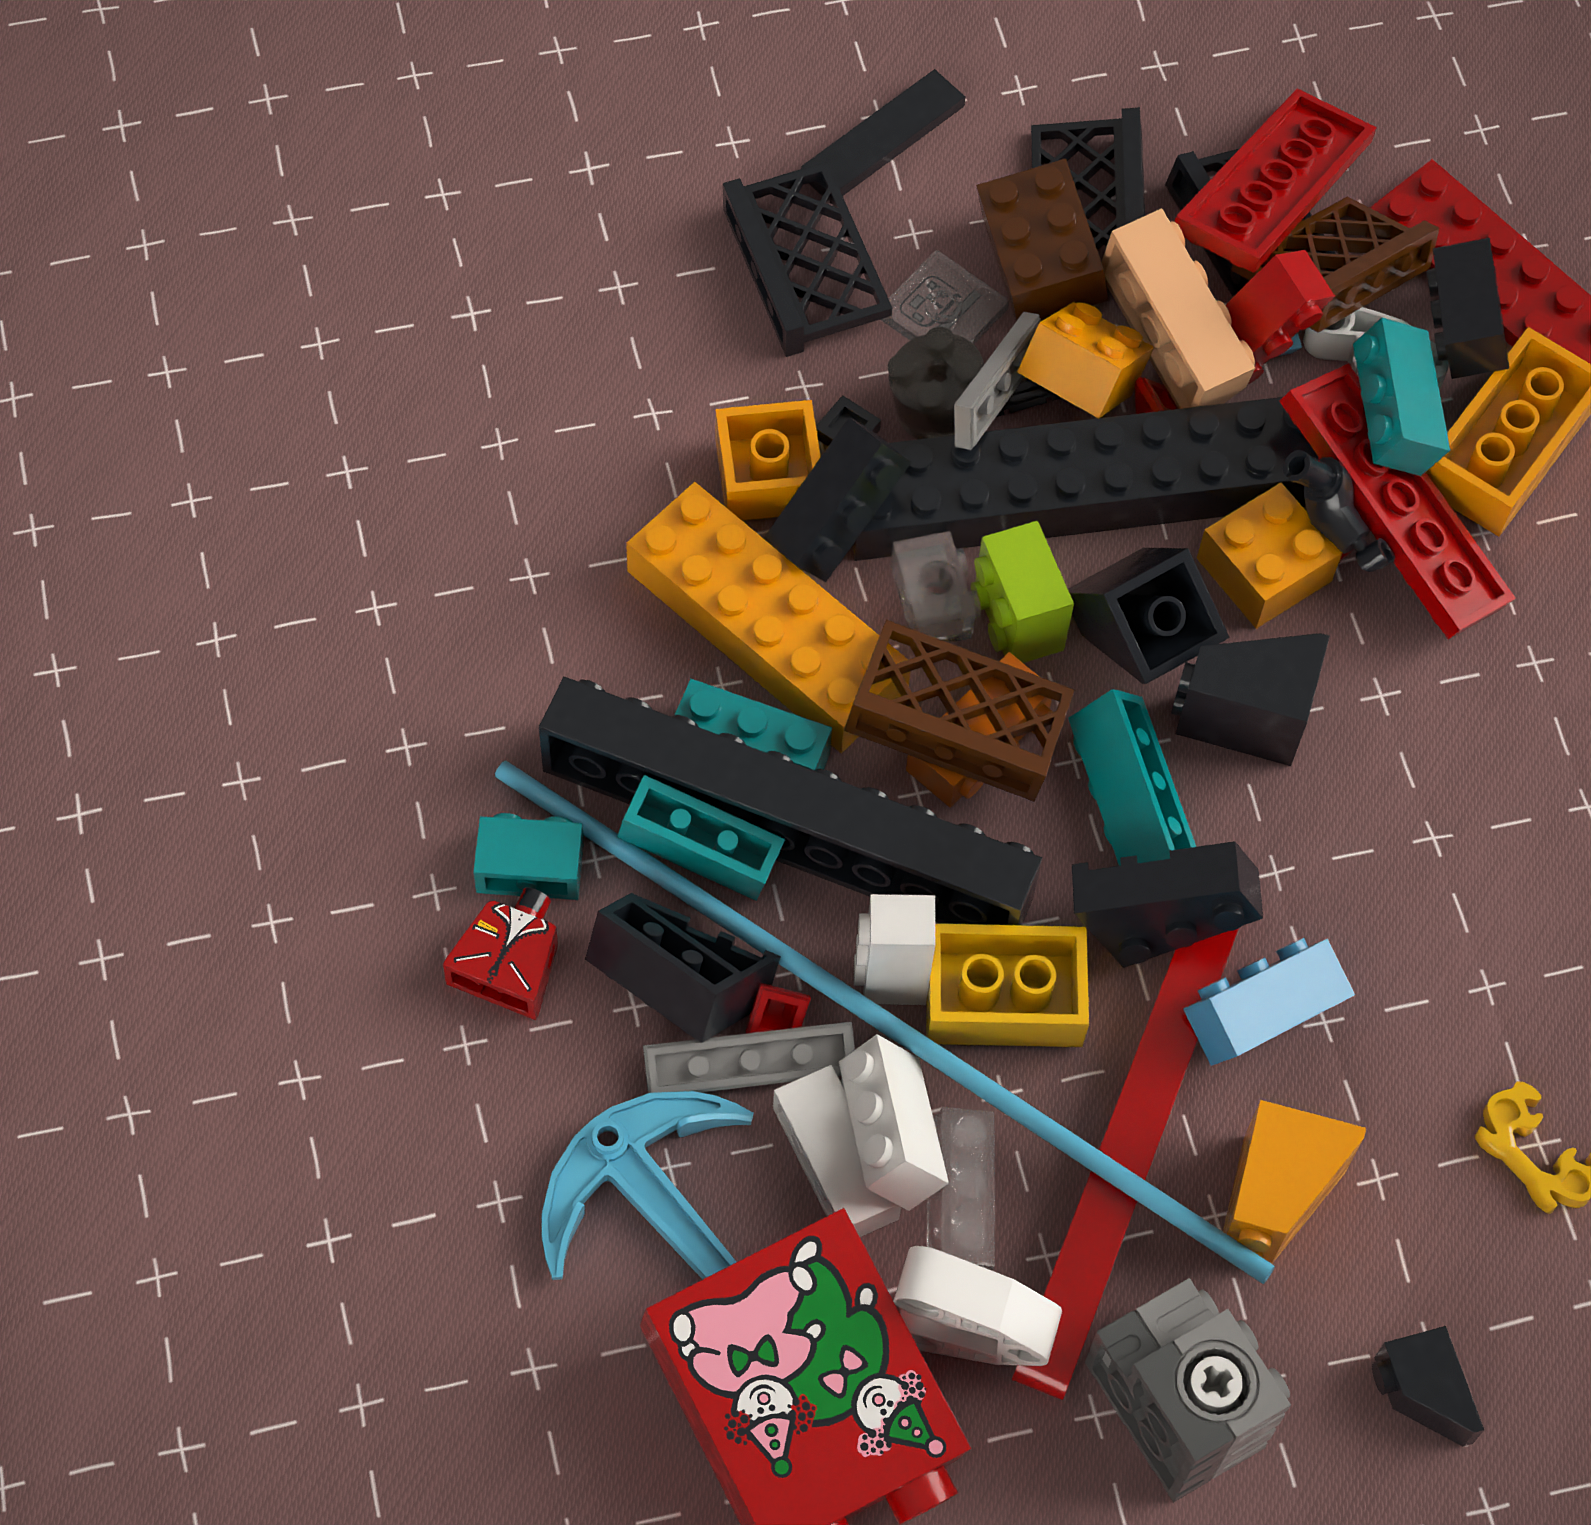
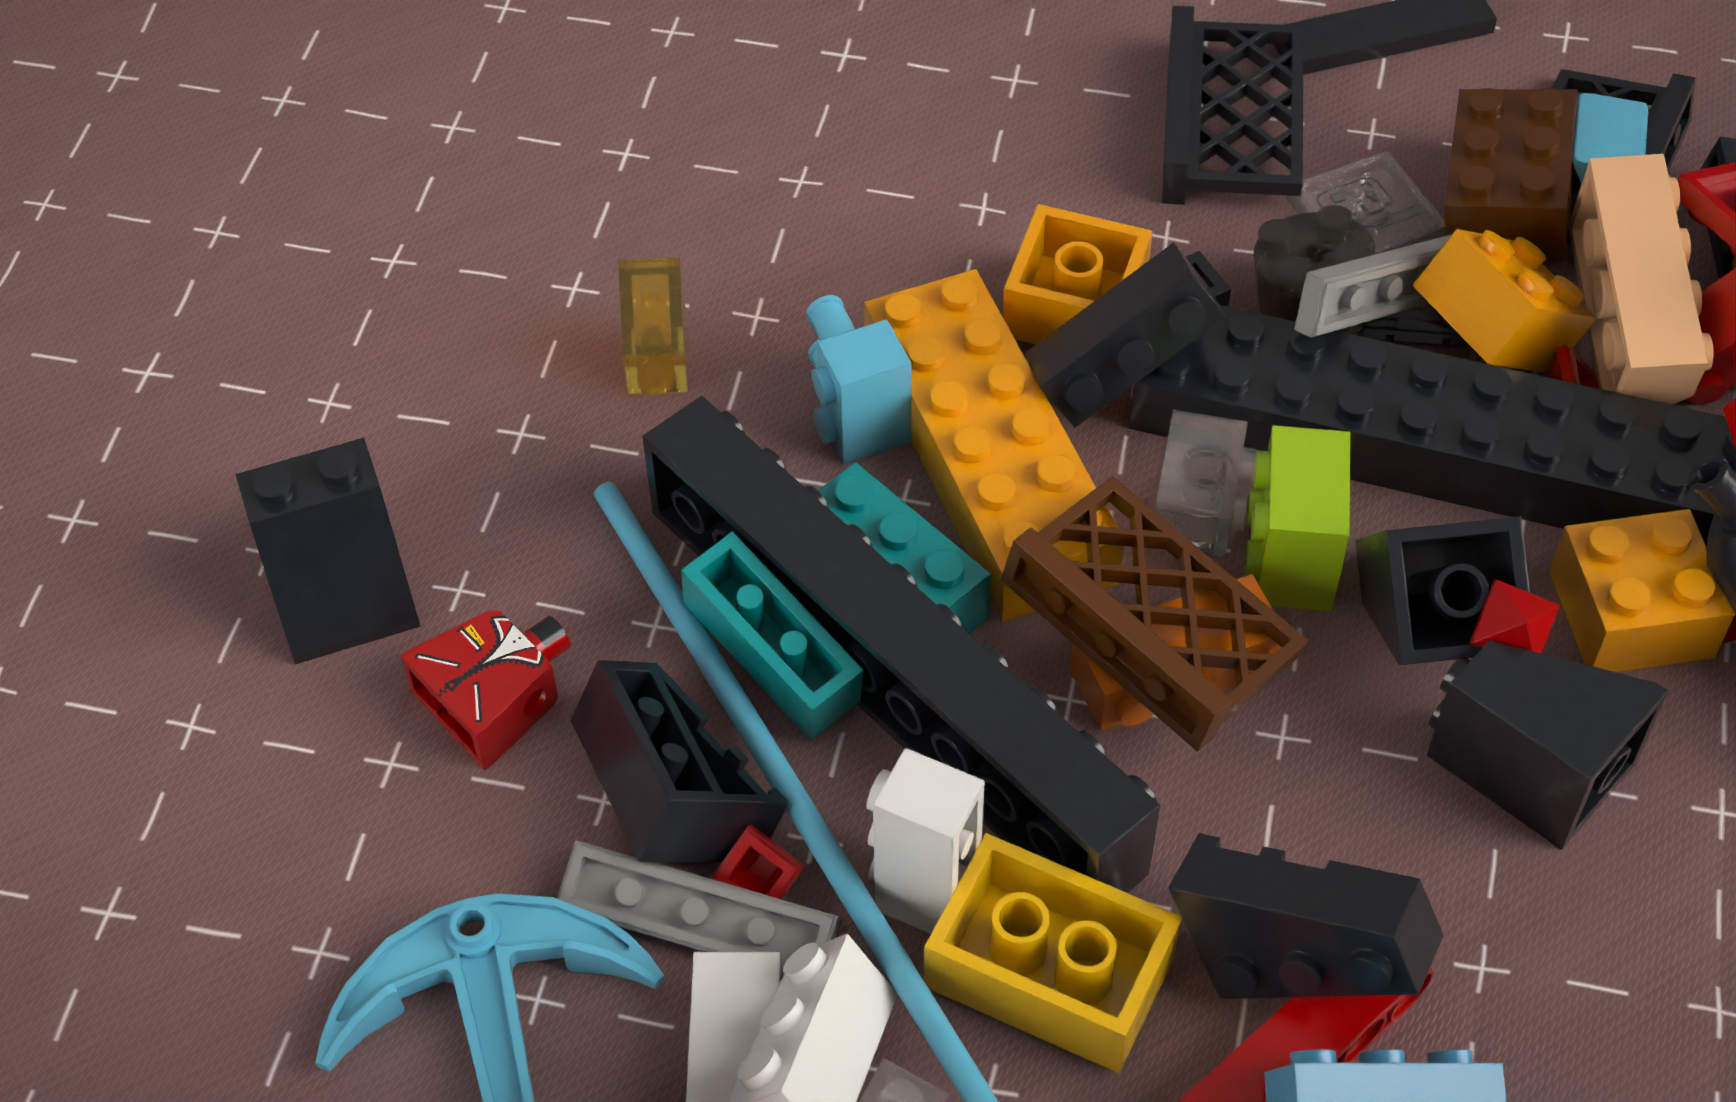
camera: 30 degrees right, 10 degrees down
teal brick [473,813,584,900] -> none
teal brick [1068,689,1196,866] -> none
none -> black slope [235,438,421,664]
none -> clear yellow slope [619,257,688,395]
none -> medium azure brick [806,295,911,464]
none -> red slope [1470,580,1560,653]
none -> medium azure slope [1573,93,1648,184]

